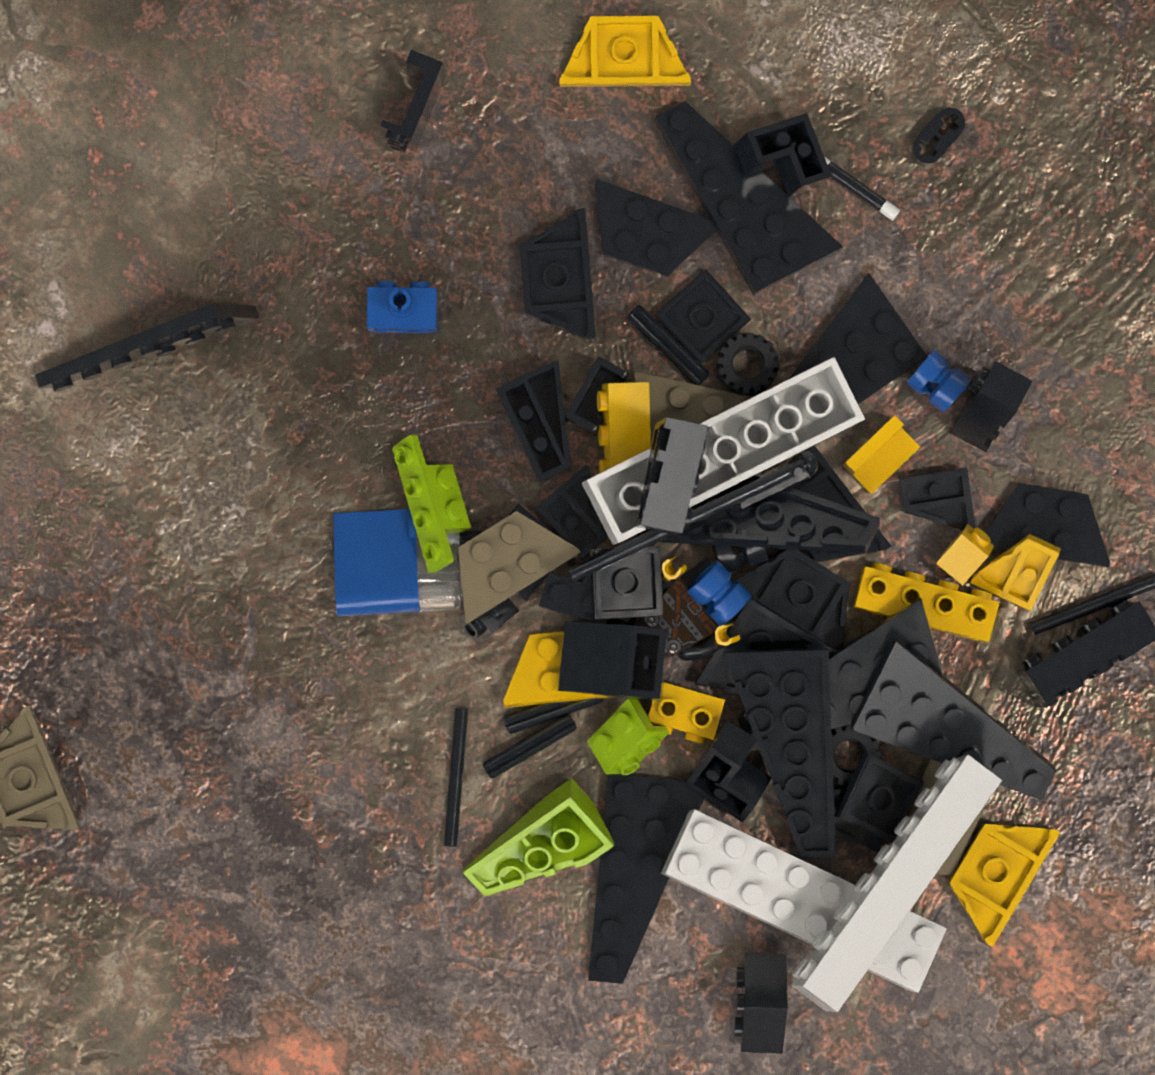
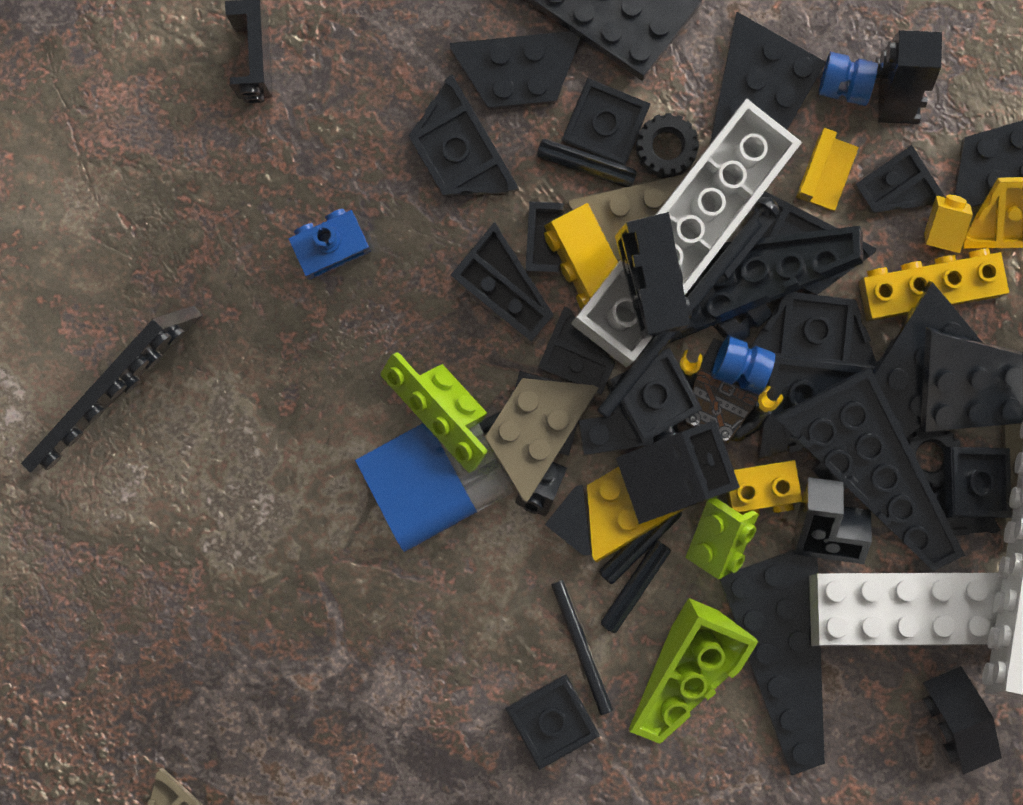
camera: 20 degrees left, 0 degrees up
none -> black tile [505,674,600,770]
none -> black slope [544,485,590,556]

